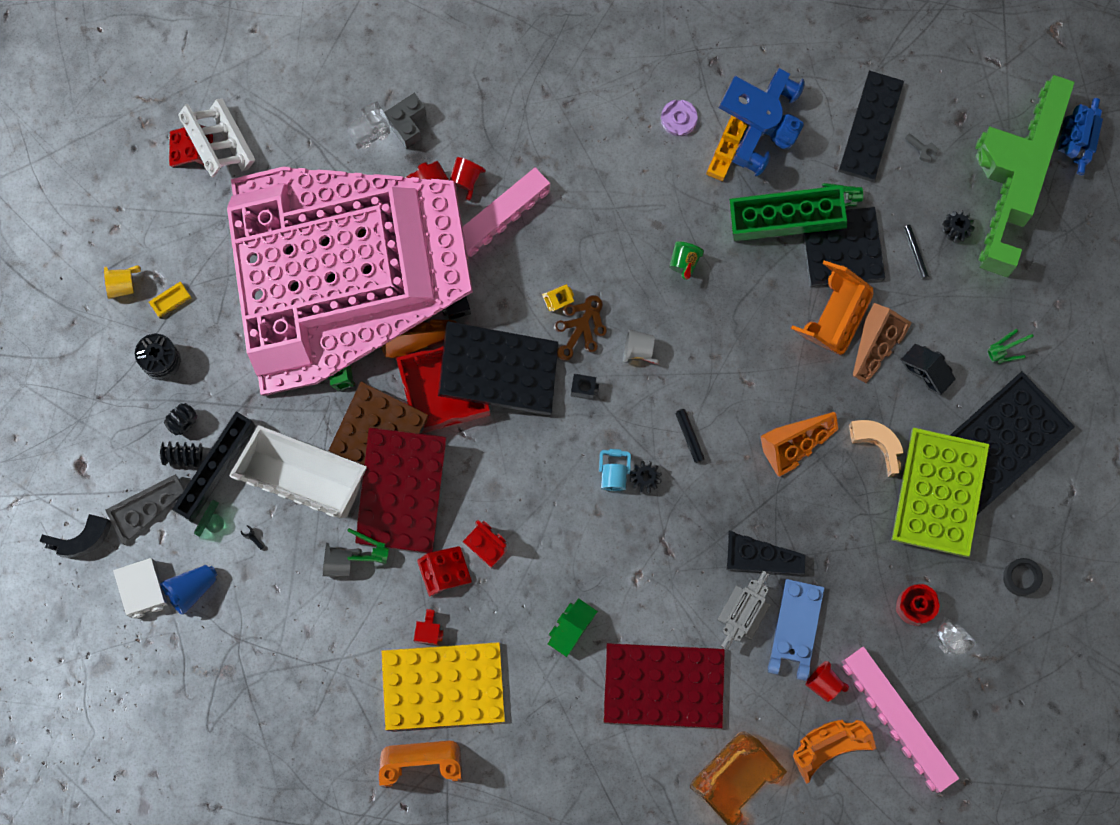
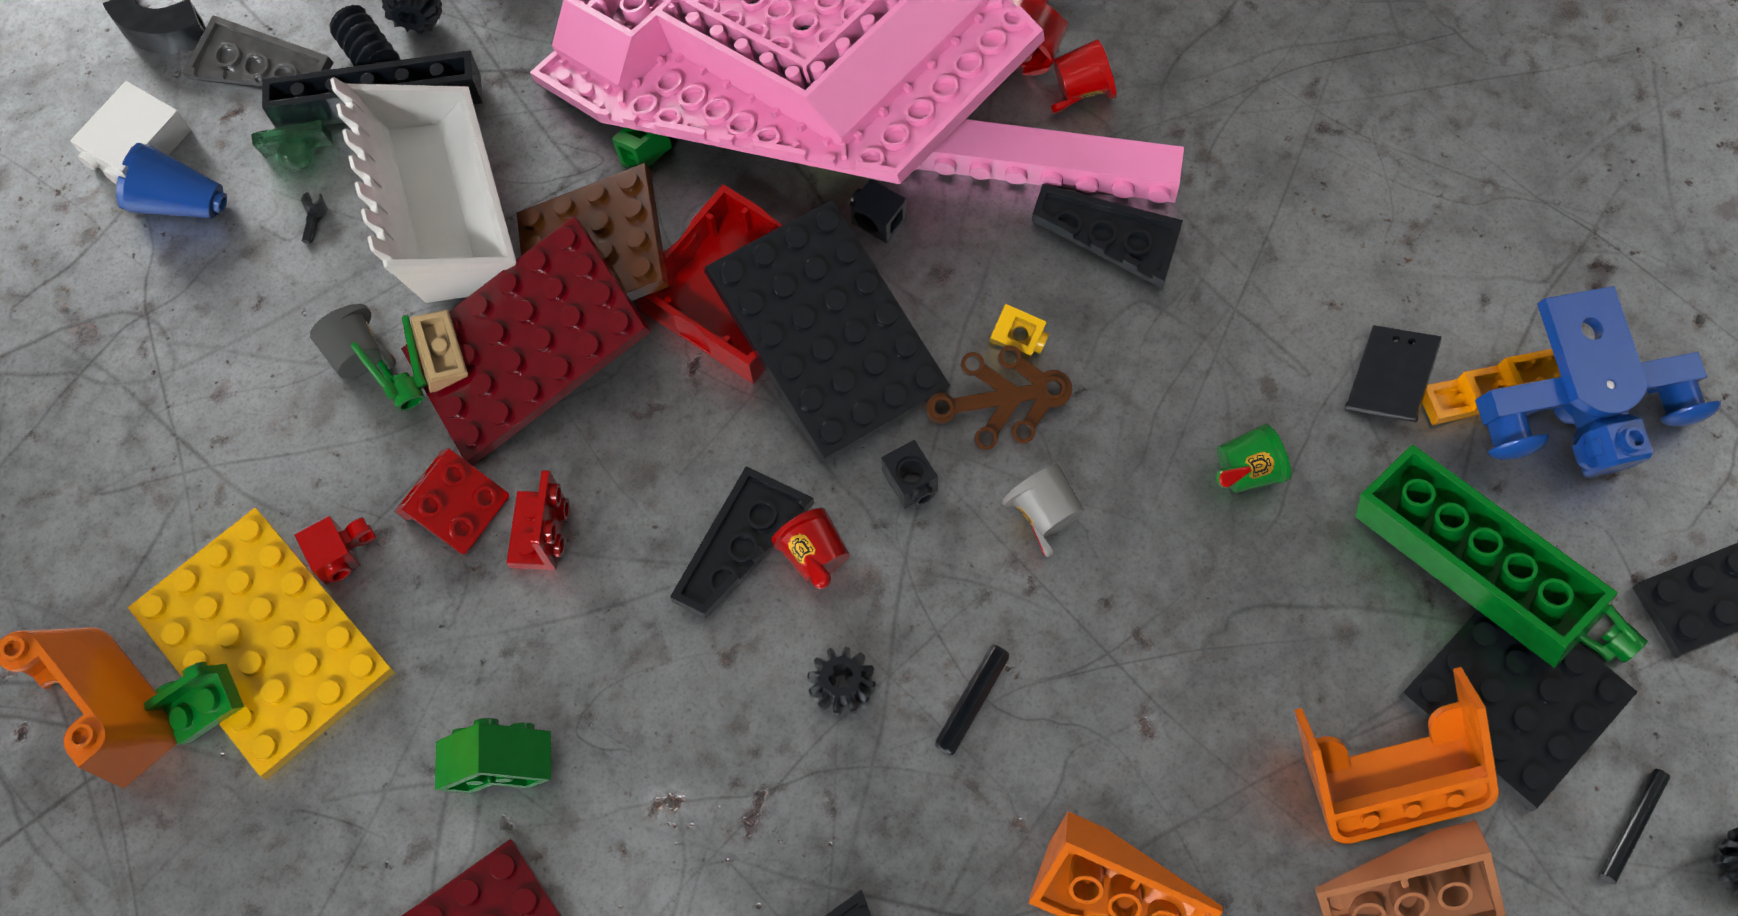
camera: 60 degrees right, 10 degrees down
orange wedge [381,319,457,358] -> none
medium azure piece [599,449,631,491] -> none
lavender tile [661,100,698,136] -> none
none -> green bracket [143,662,244,745]
none -> tan slope [411,309,468,393]
none -> black wing [670,466,814,618]
none -> red hat [771,507,850,589]
none -> black wing [1032,184,1183,288]
none -> black container [1345,325,1442,423]

